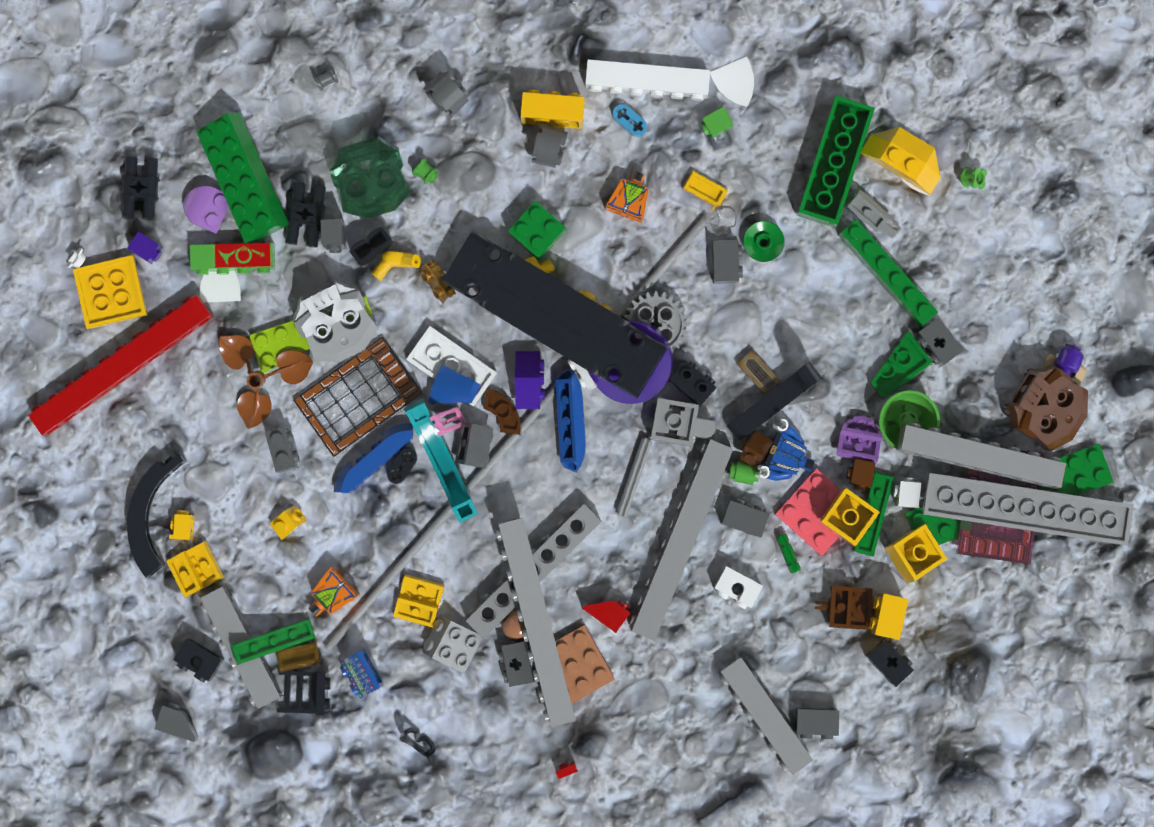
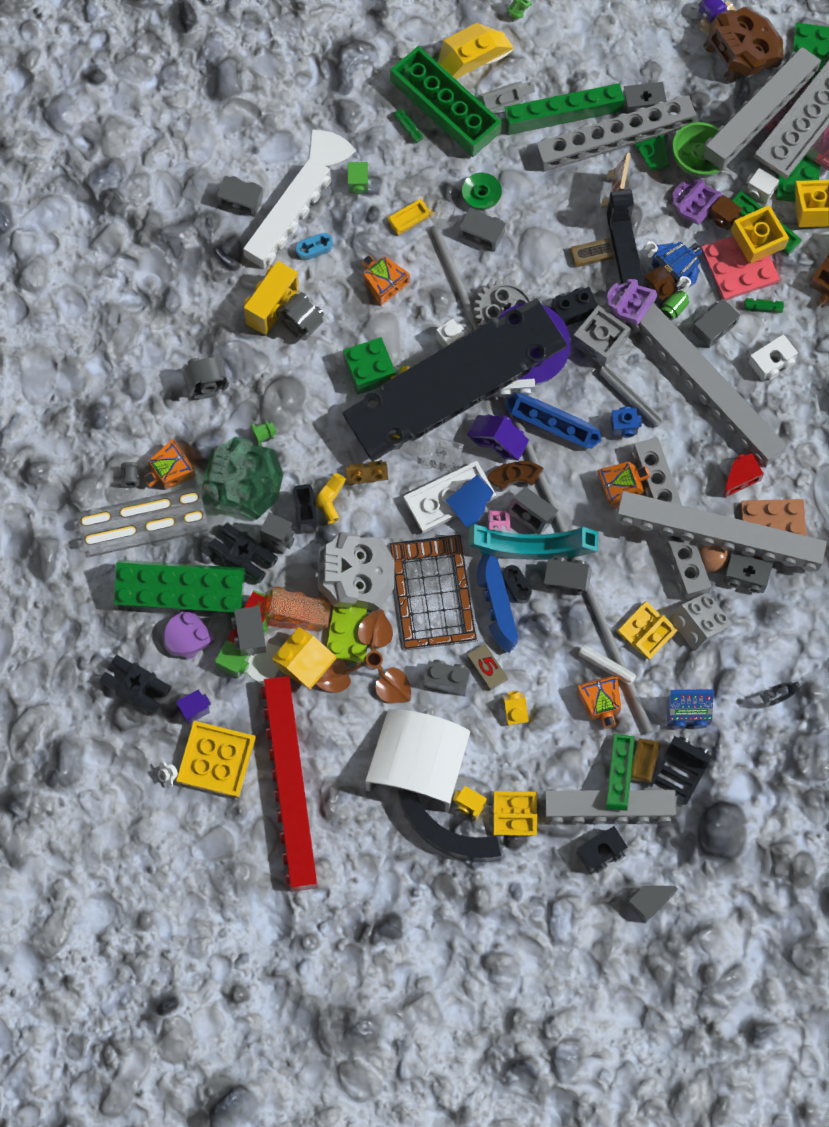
camera: 70 degrees left, 15 degrees down
none -> clear brick [74,486,209,558]
none -> orange torso [143,439,196,490]
none -> dark grey brick [217,176,263,217]
none -> dark grey brick [231,606,267,656]
none -> clear orange brick [262,587,331,632]
none -> yellow slope [272,627,336,690]
none -> white windscreen [366,709,470,812]
none -> green axle [394,109,423,143]
none -> white brick [436,319,465,348]
none -> dark tan tile [467,644,508,691]
none -> light grey brick [537,95,696,171]
none -> dark grey brick [544,557,592,594]
none -> white axle [579,645,636,685]
none -> torso [597,462,651,510]
none -> tan flag [601,152,631,208]
none -> medium lavender slope [607,279,657,325]
none -> blue brick [610,407,642,438]

